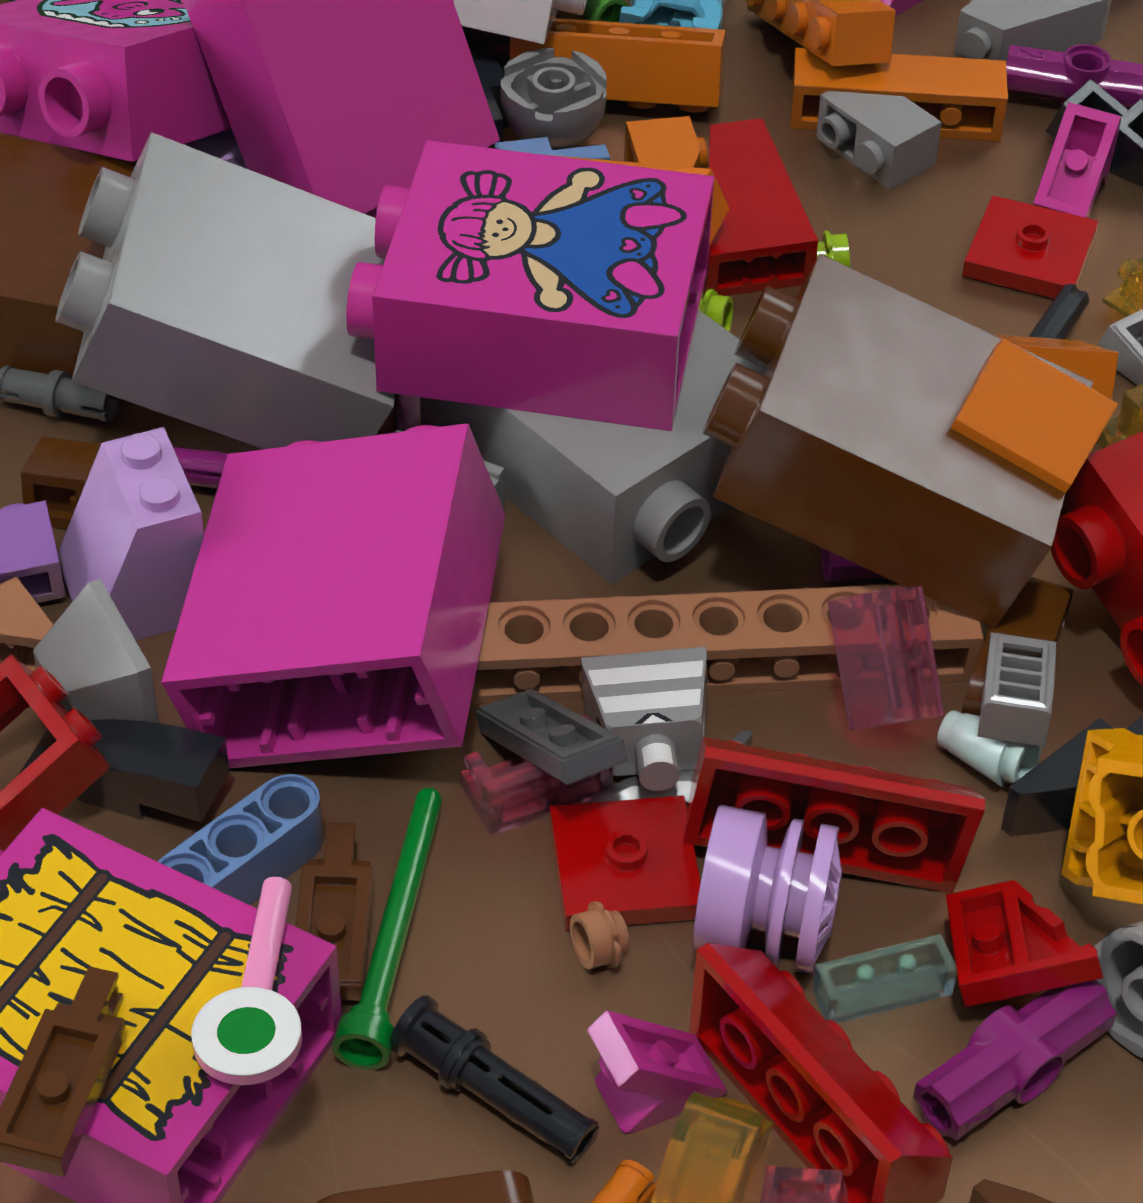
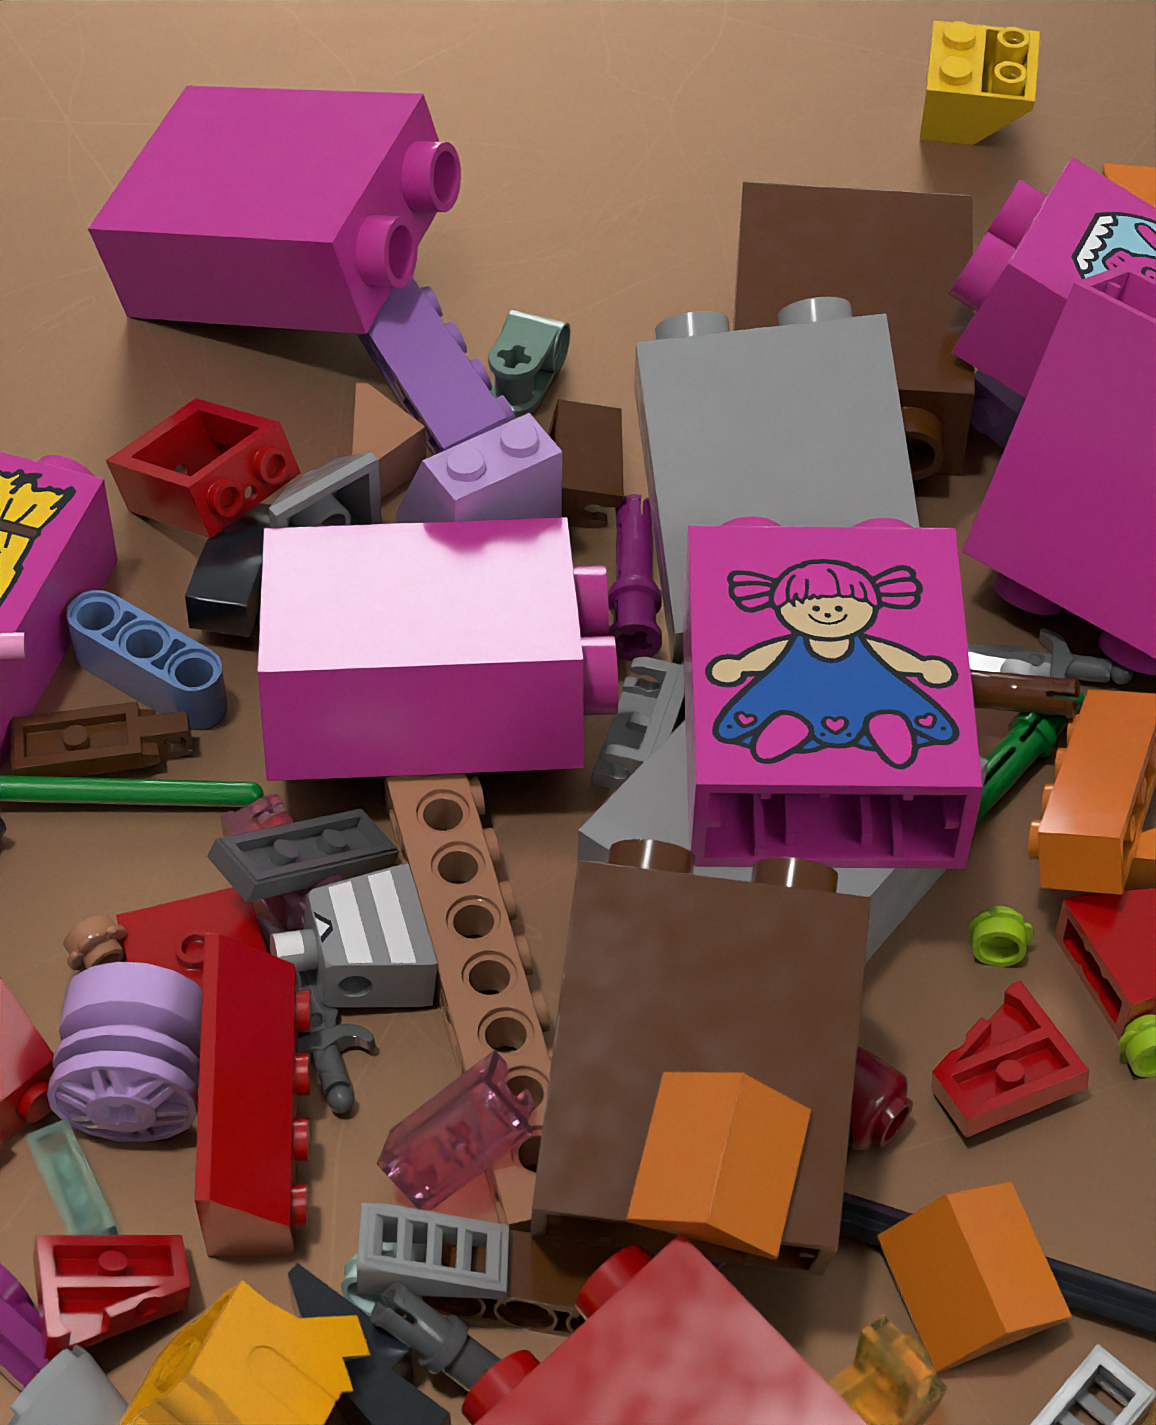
camera: 80 degrees right, 5 degrees up
none -> dark grey pin [370,1281,501,1392]

